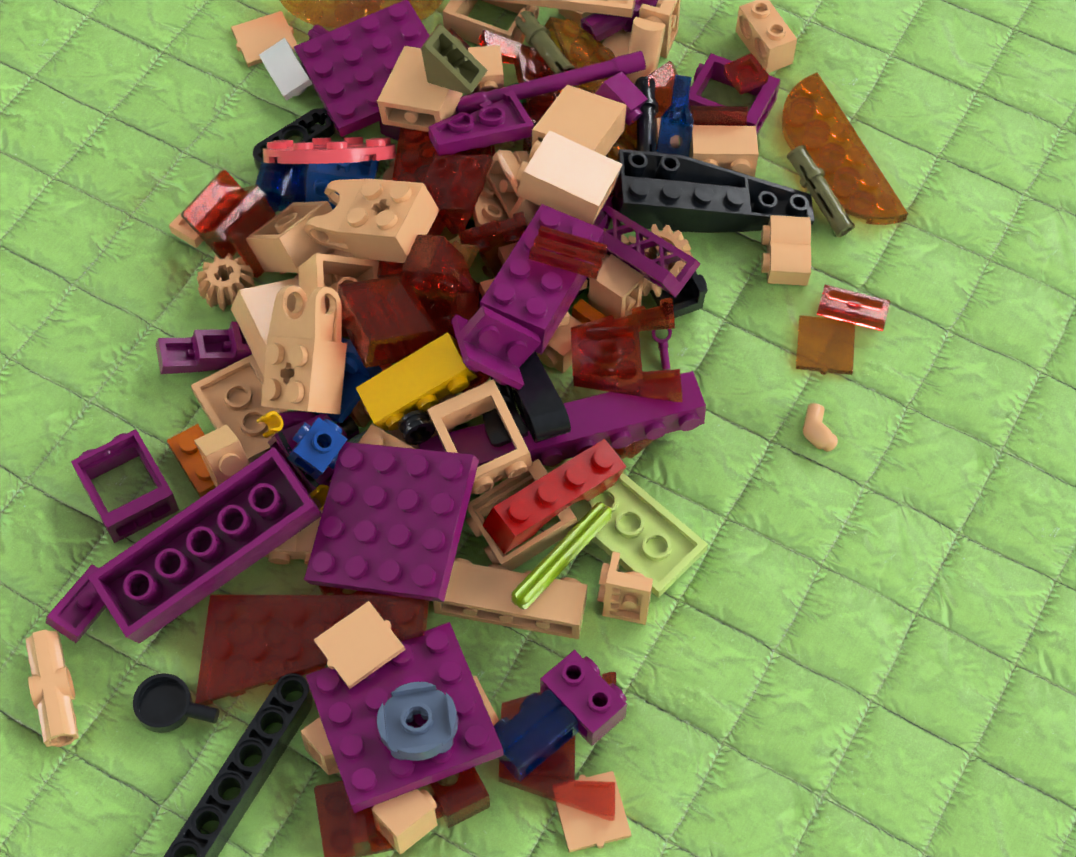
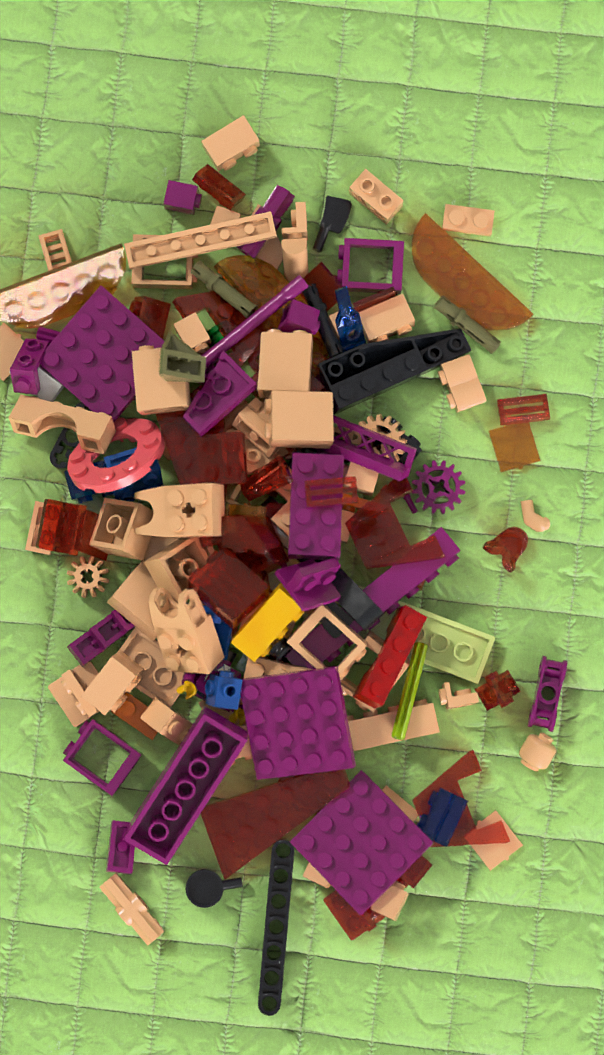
camera: 20 degrees left, 25 degrees up
light nougat piece [314,601,405,689] -> none
sand blue plate [377,682,458,761] -> none
magenta brick [540,650,627,746] -> none
clear red plate [723,53,769,95] -> none
none -> light nougat arch [9,395,116,454]
none -> magenta bracket [10,338,49,395]
none -> light nougat bracket [48,661,100,727]
none -> light nougat brick [81,650,144,715]
none -> black piece [313,196,352,252]
none -> magenta gear [411,460,465,514]
none -> light nougat plate [442,204,495,237]
none -> clear red brick [475,670,520,711]
none -> clear red piece [482,526,528,573]
none -> light nougat head [519,732,557,772]
none -> magenta piece [528,656,568,732]

